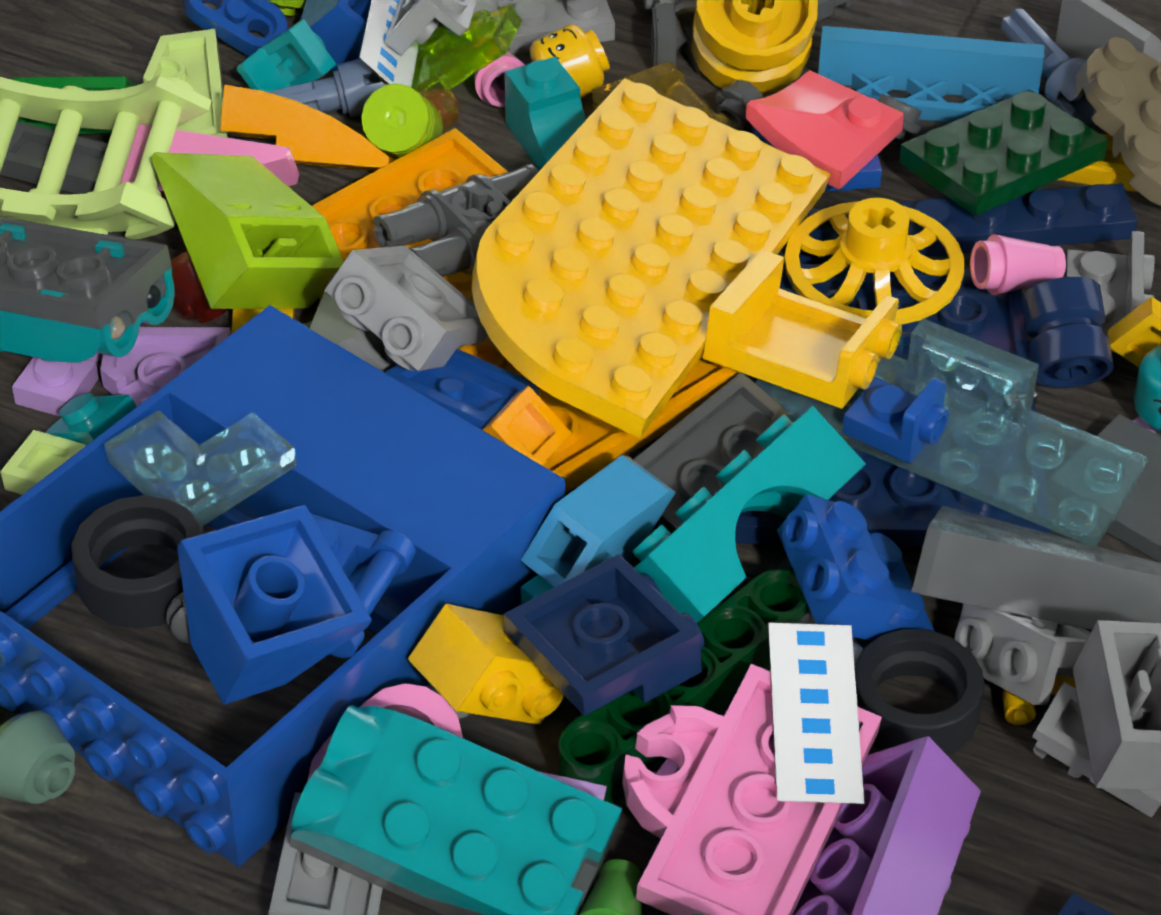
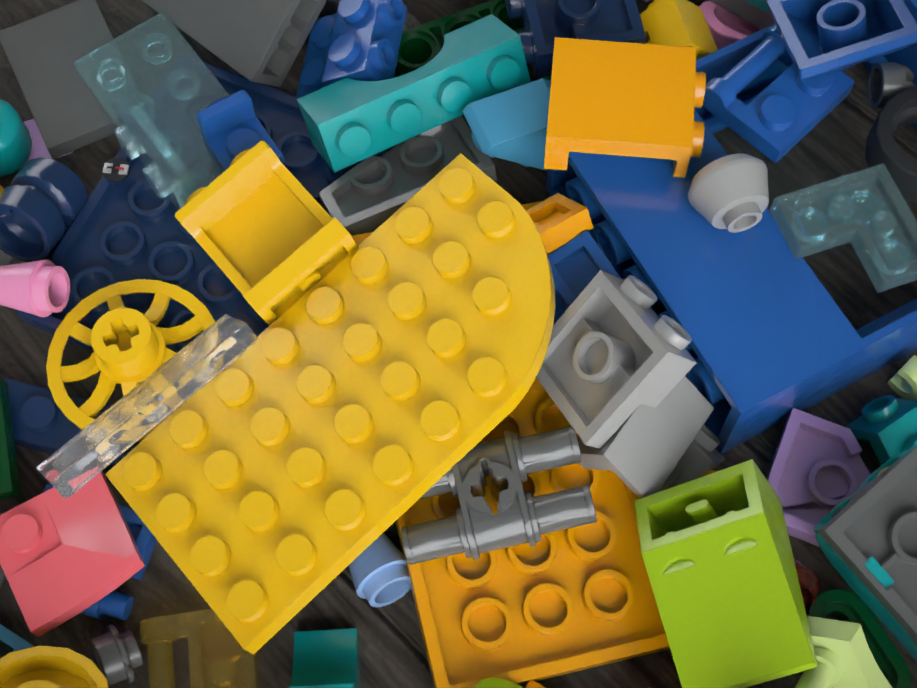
camera: 155 degrees left, 20 degrees up
none -> clear tile [36,314,258,499]
none -> light orange panel [544,37,706,178]
none -> light grey cone [688,153,769,233]

